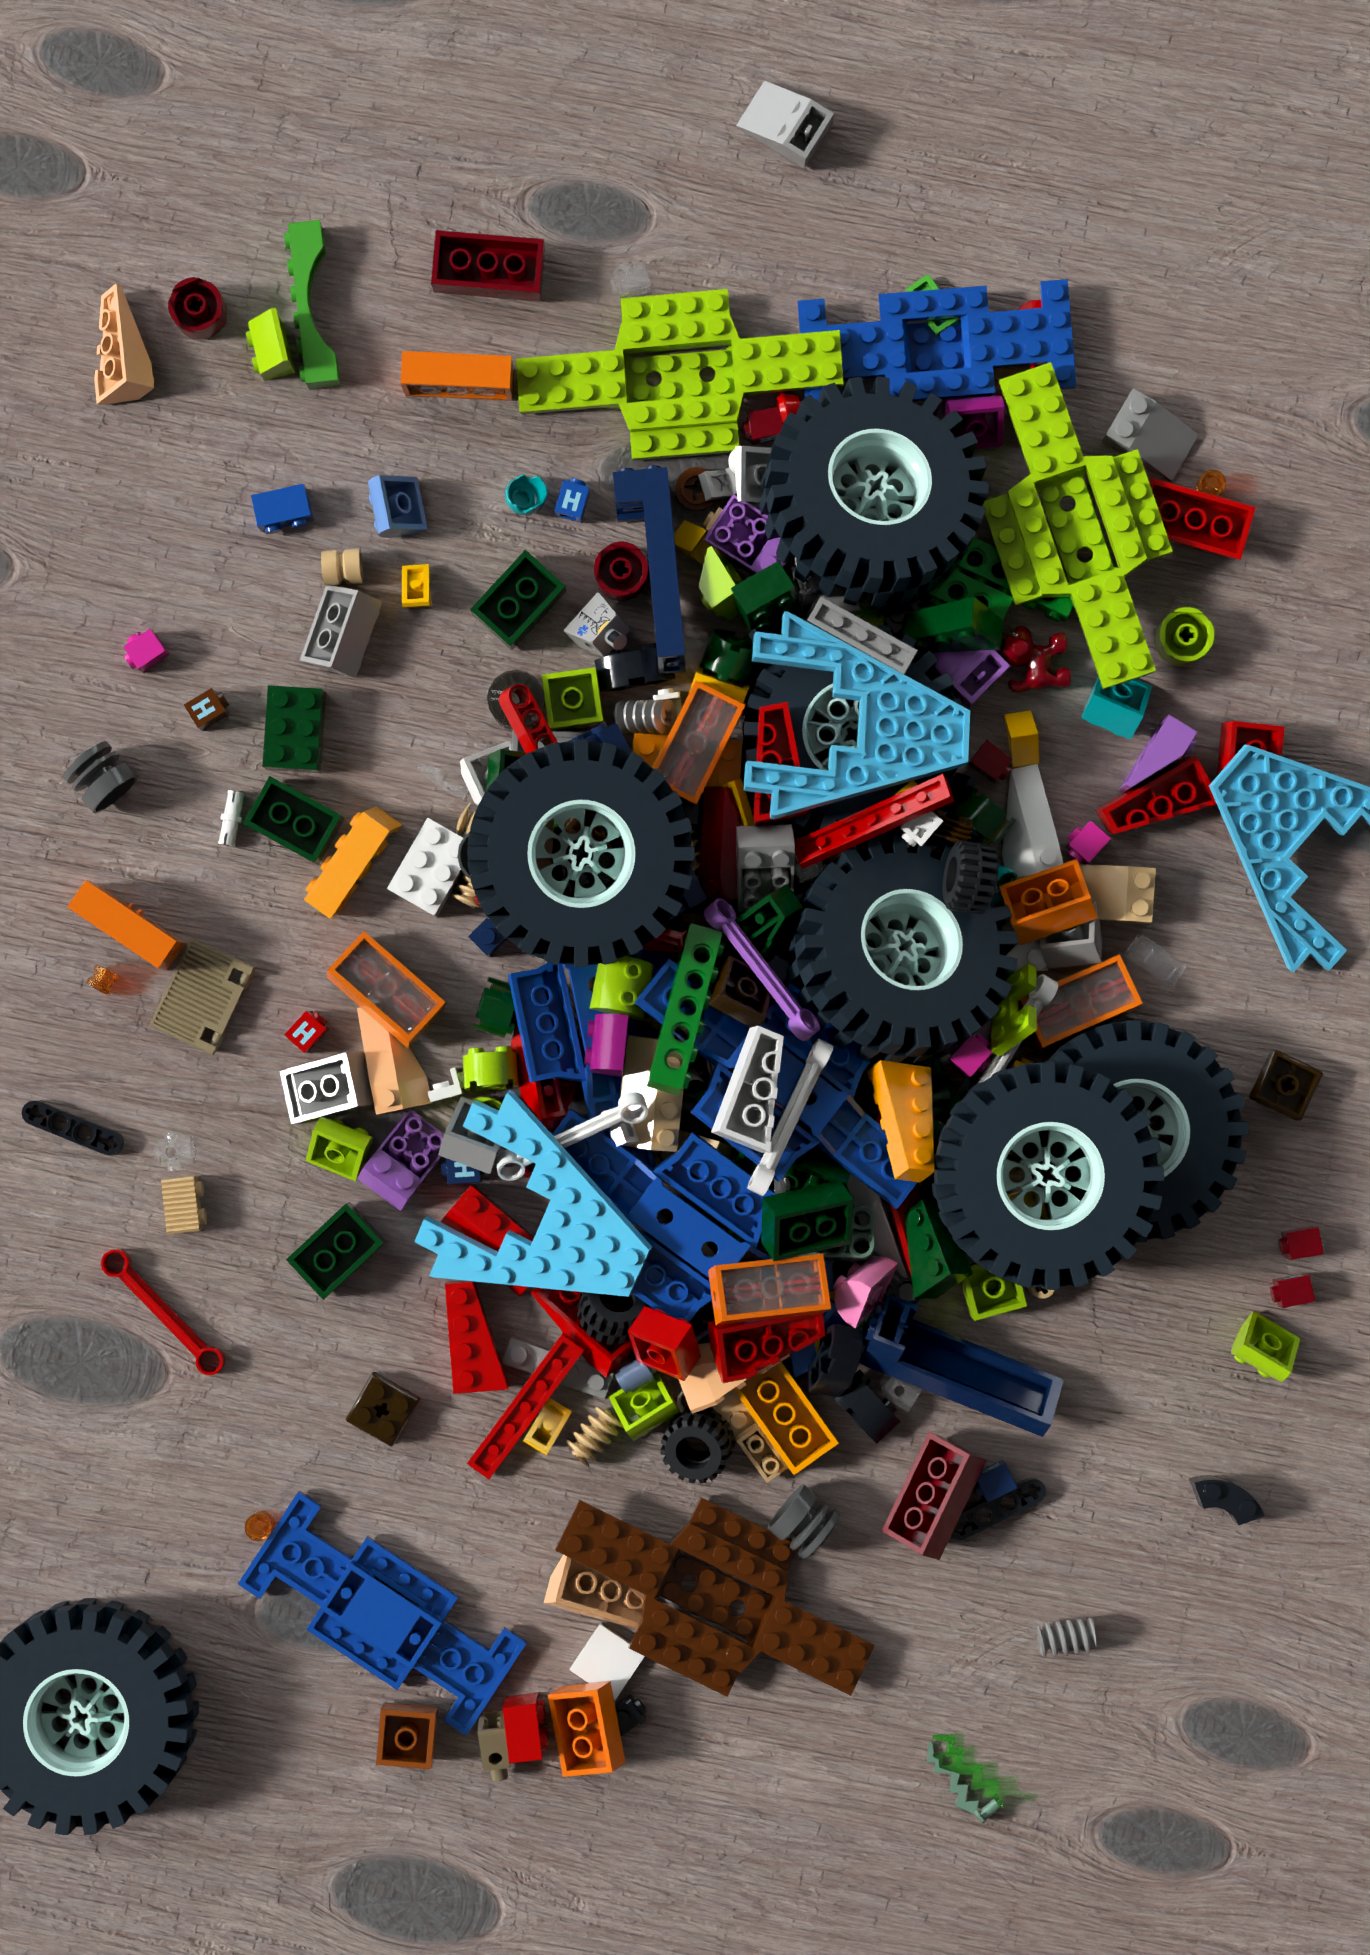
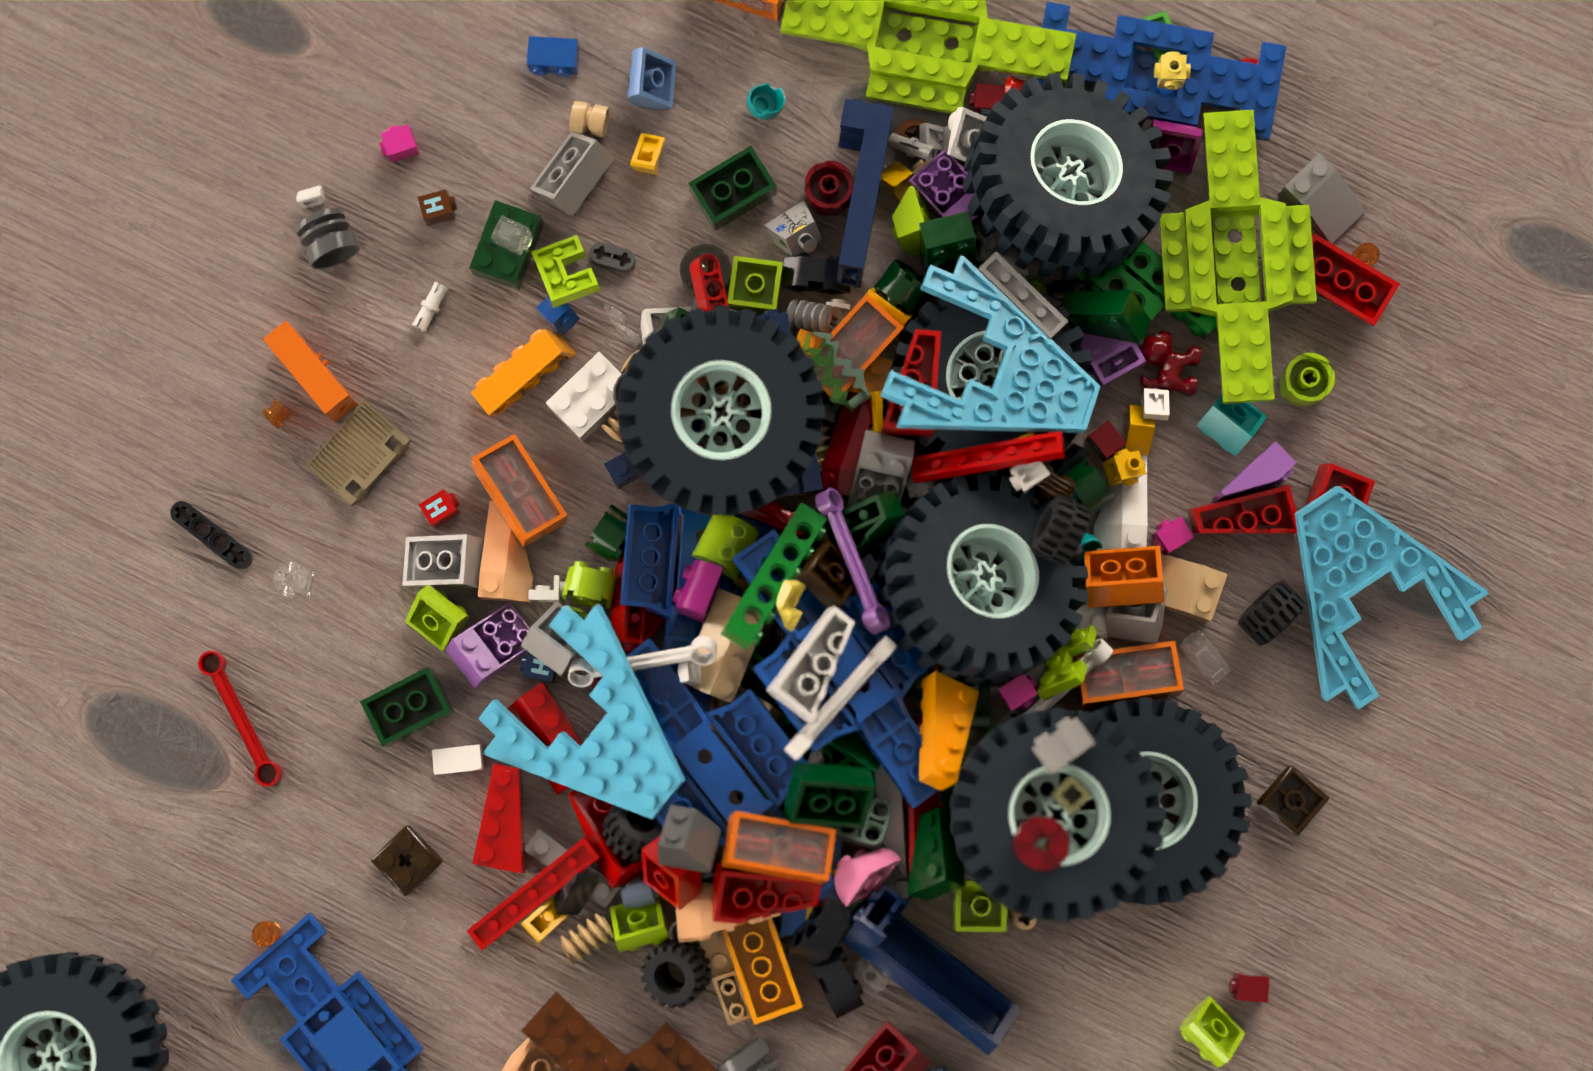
camera: 20 degrees right, 5 degrees down
tan brick [161,1176,207,1235] -> none
dark green brick [243,776,345,865] -> none
blue brick [554,478,590,523] -> none
dark red brick [1279,1226,1324,1260] -> none
none -> white slope [296,186,326,209]
none -> white slope [432,745,484,775]
none -> clear brick [491,215,532,256]
none -> lime plate [531,235,600,308]
none -> blue brick [536,296,580,336]
none -> black slope [553,873,599,915]
none -> dark grey beam [590,242,636,273]
none -> dark grey slope [658,805,722,873]
none -> light yellow slope [776,580,806,632]
none -> piece [802,332,872,413]
none -> light grey pin [888,133,937,162]
none -> dark red brick [1013,816,1070,871]
none -> light grey brick [1031,716,1095,775]
none -> olive brick [1050,776,1091,814]
none -> yellow brick [1102,449,1147,487]
none -> white bracket [1140,388,1169,421]
none -> light yellow brick [1154,52,1191,90]
none -> black tyre [1238,580,1305,646]

